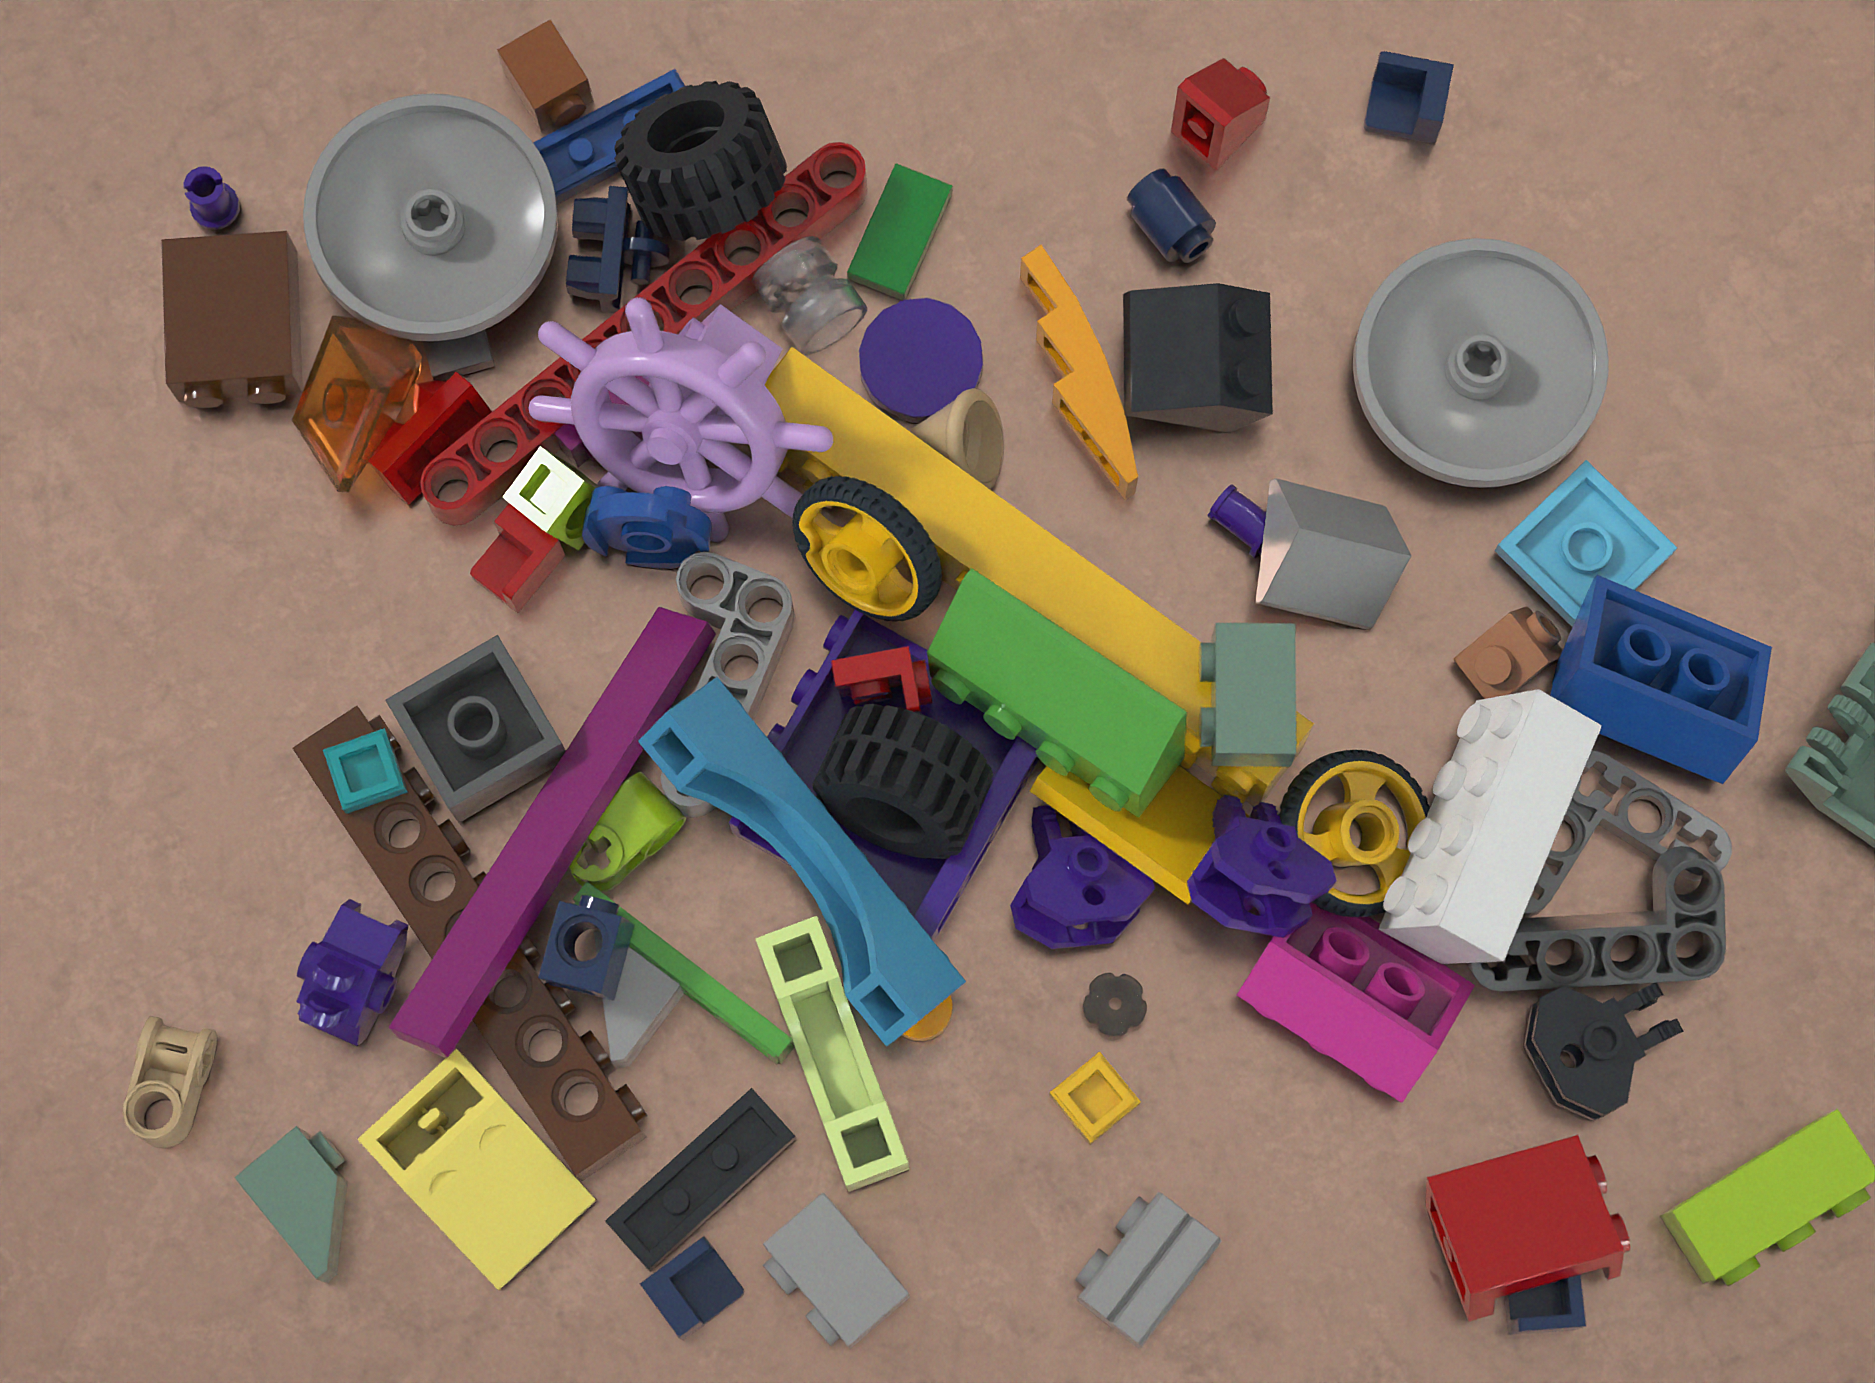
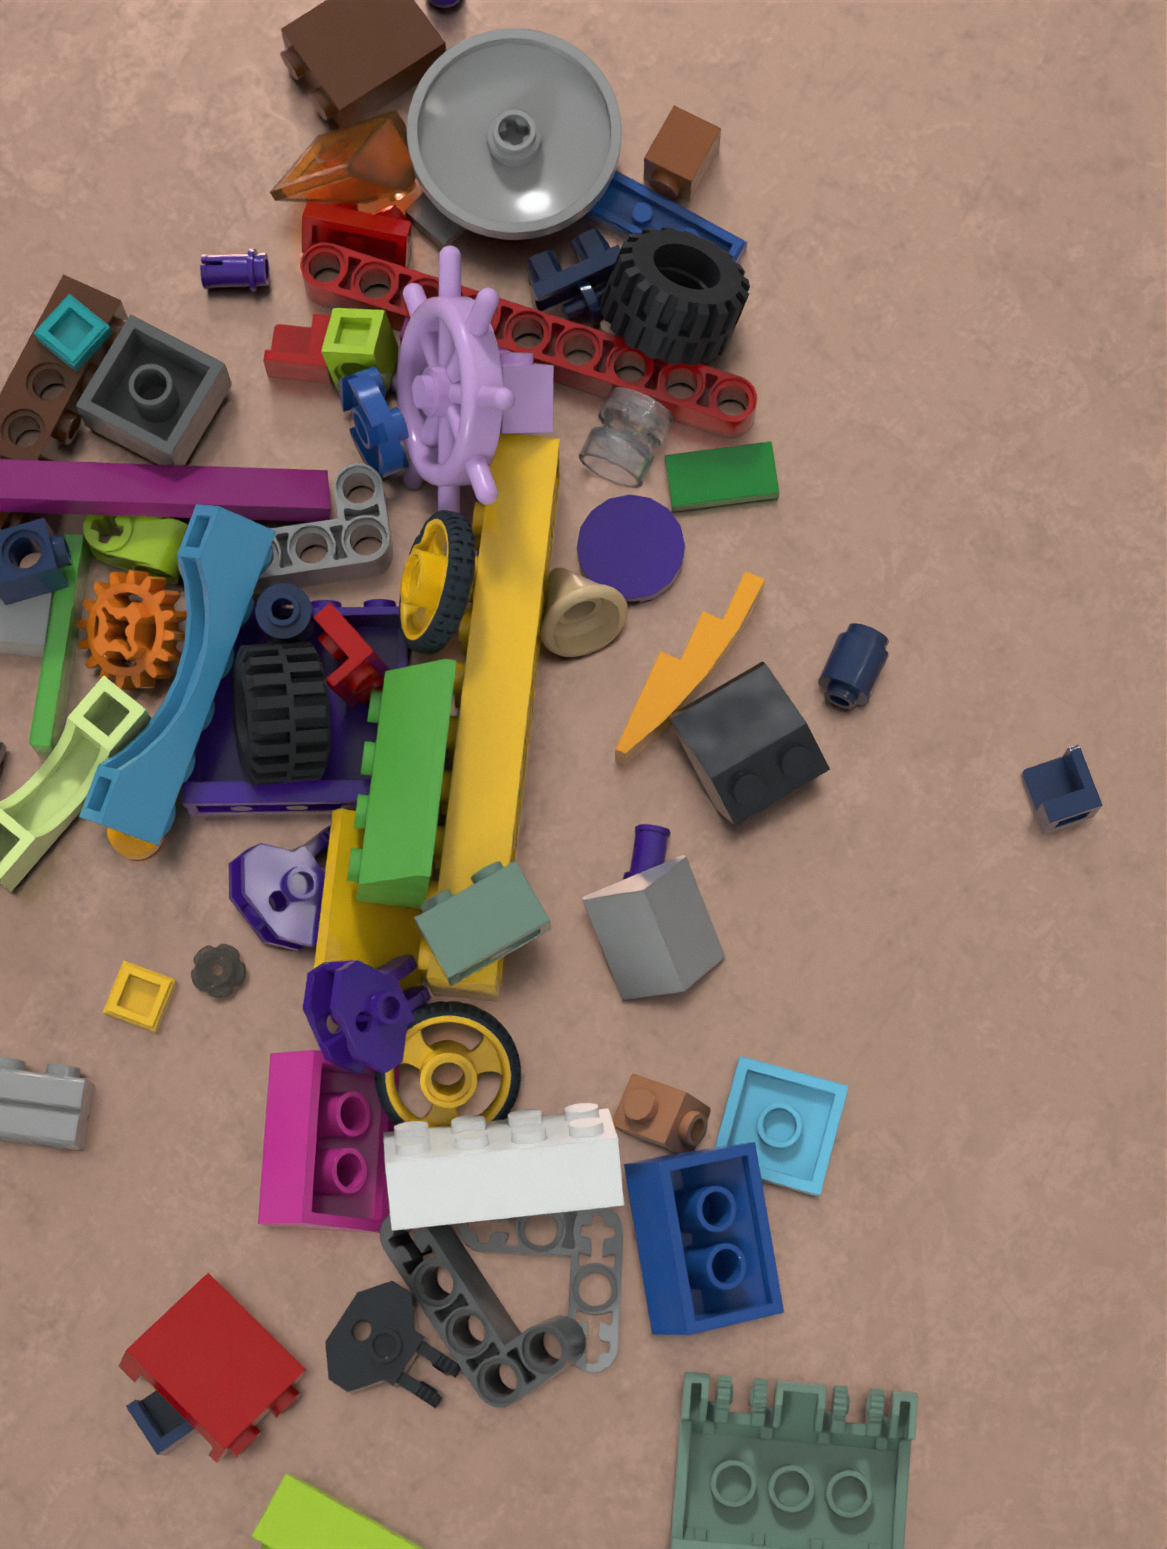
camera: 60 degrees right, 0 degrees up
red slope [1171,58,1270,171] -> none
light grey dish [1353,238,1609,488] -> none
none -> orange gear [76,570,187,690]
none -> dark purple pin [200,249,270,291]
none -> dark blue brick [255,583,316,643]

